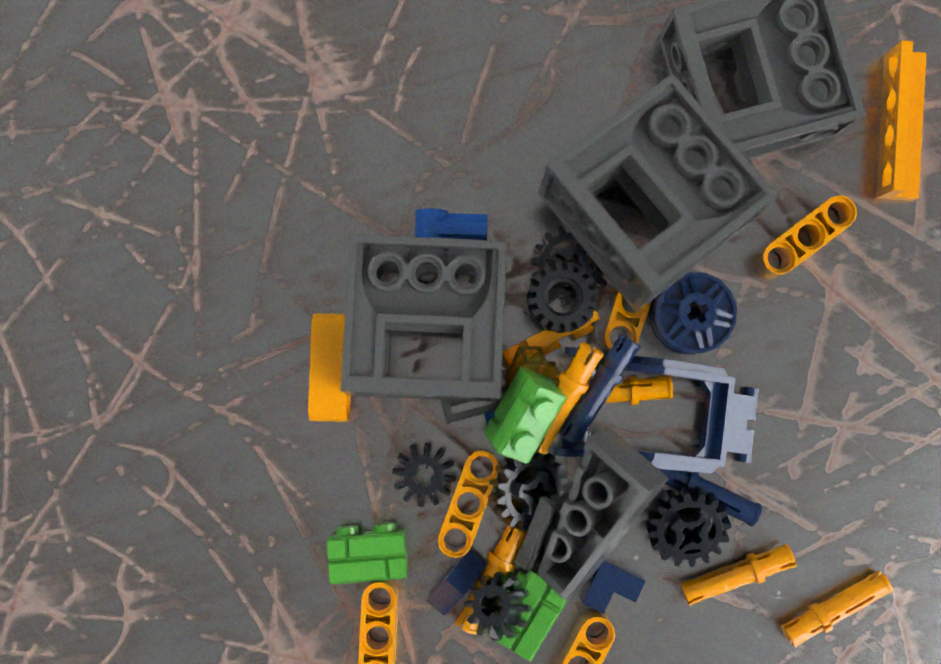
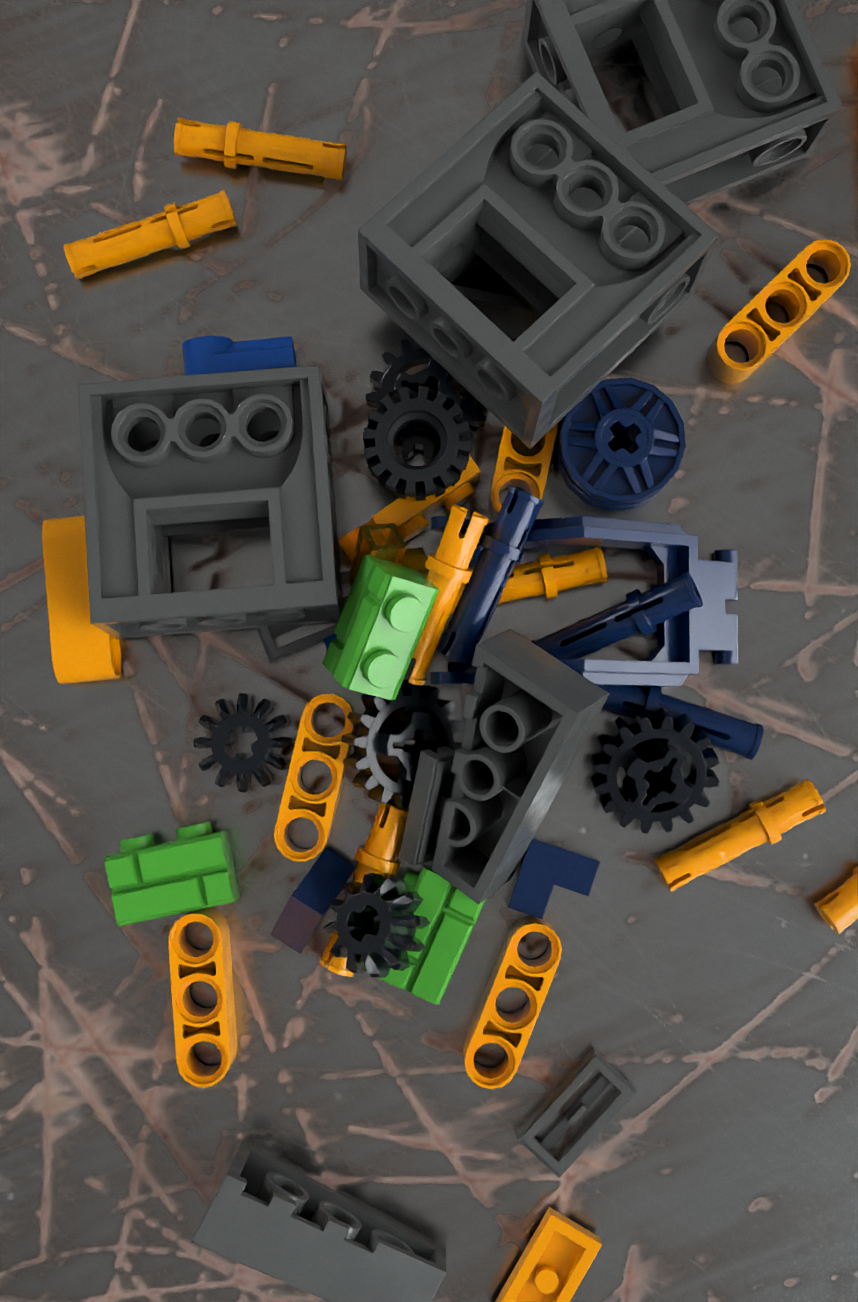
camera: 10 degrees left, 0 degrees up
none -> light orange pin [63,189,237,280]
none -> light orange pin [173,117,348,181]
none -> dark blue pin [531,571,703,660]

